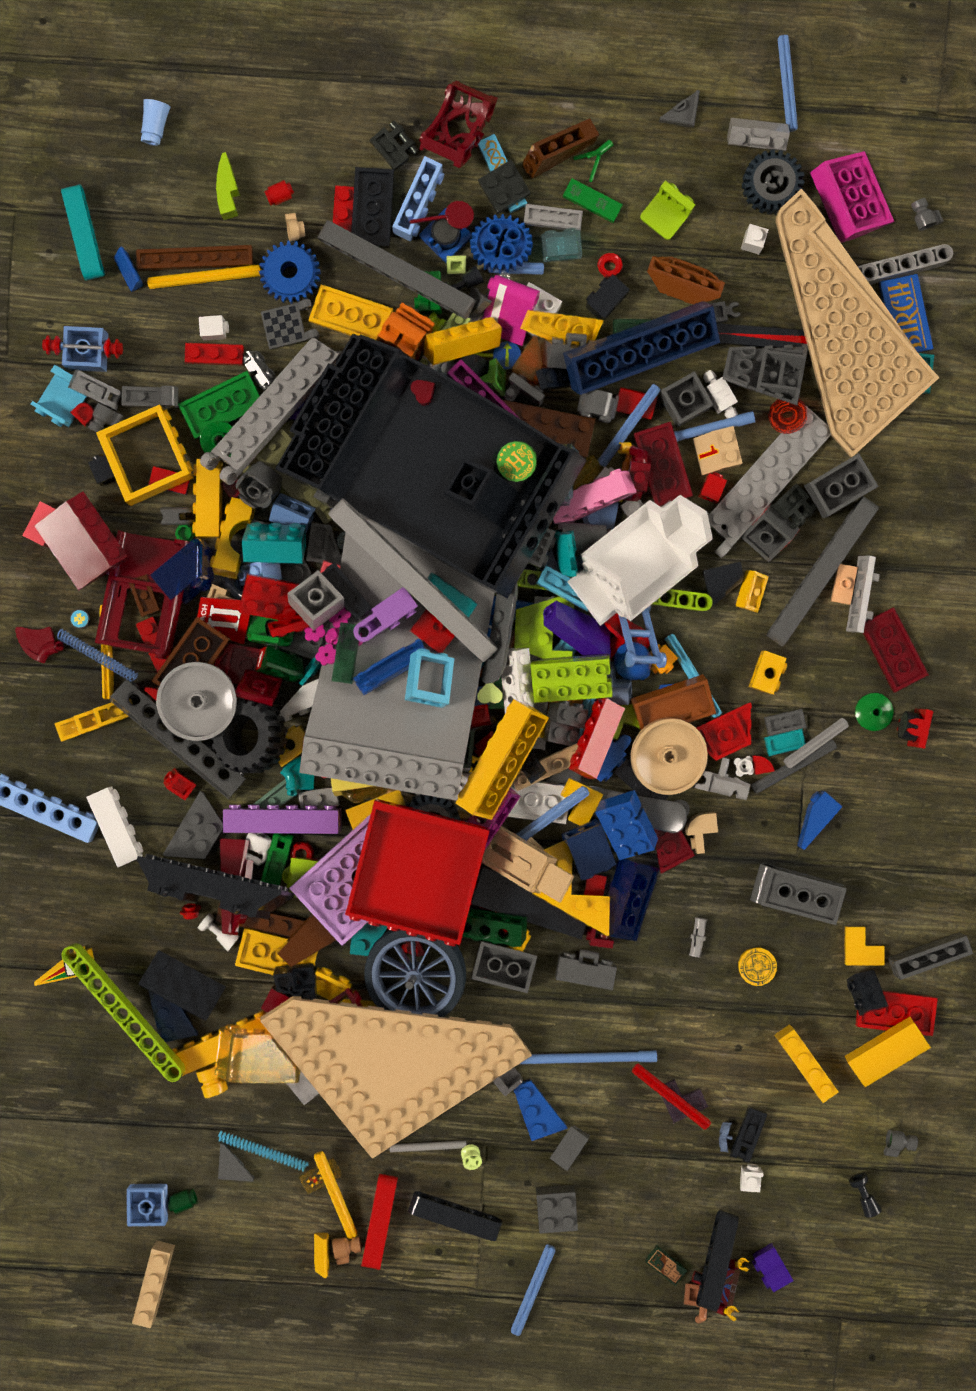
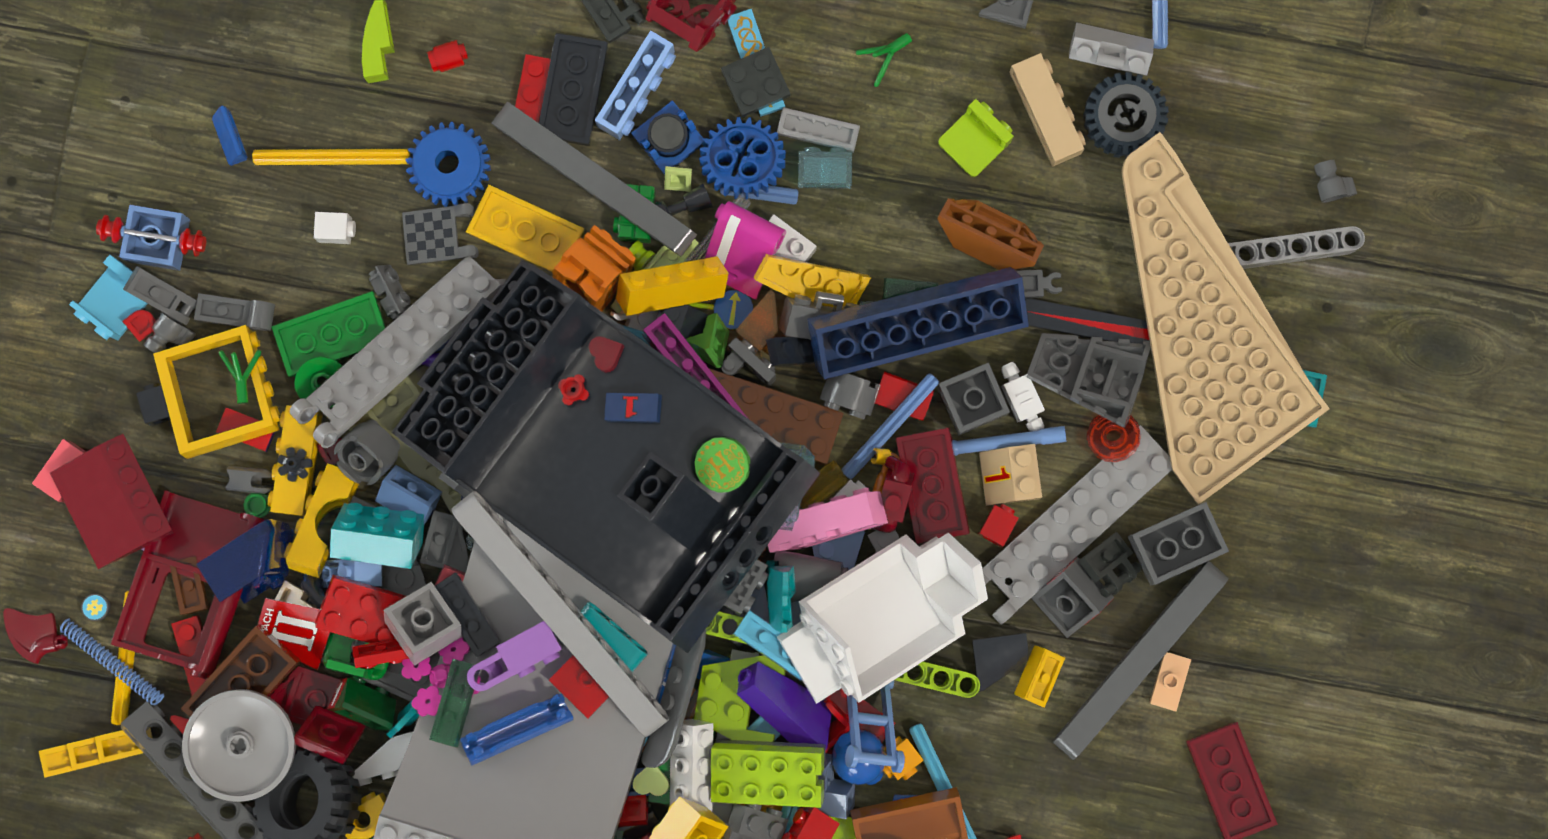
camera: 10 degrees right, 5 degrees down
teal beam [61,184,105,281] -> none
reddish brown plate [136,245,253,271] -> none
red plate [185,343,244,366] -> none
tan piece [285,213,305,242] -> none
medium azure window [405,649,454,708] -> none
dark red piece [409,201,474,229] -> none
dark grey tile [468,287,492,320] -> none
reddish brown slope [522,118,599,179] -> none
green tile [563,178,623,223] -> none
black brick [586,274,630,322] -> none
red piece [597,253,623,278] -> none
white brick [741,224,768,254] -> none
yellow brick [748,651,787,695] -> none
dark pink slope [810,151,894,243] -> none
light grey hinge [846,556,880,633] -> none
blue tile [878,274,933,353] -> none
none -> green plant [219,350,261,404]
none -> black plant [277,447,313,482]
none -> red plate [558,374,589,405]
none -> dark blue tile [604,393,662,423]
none -> tan brick [1009,53,1086,167]

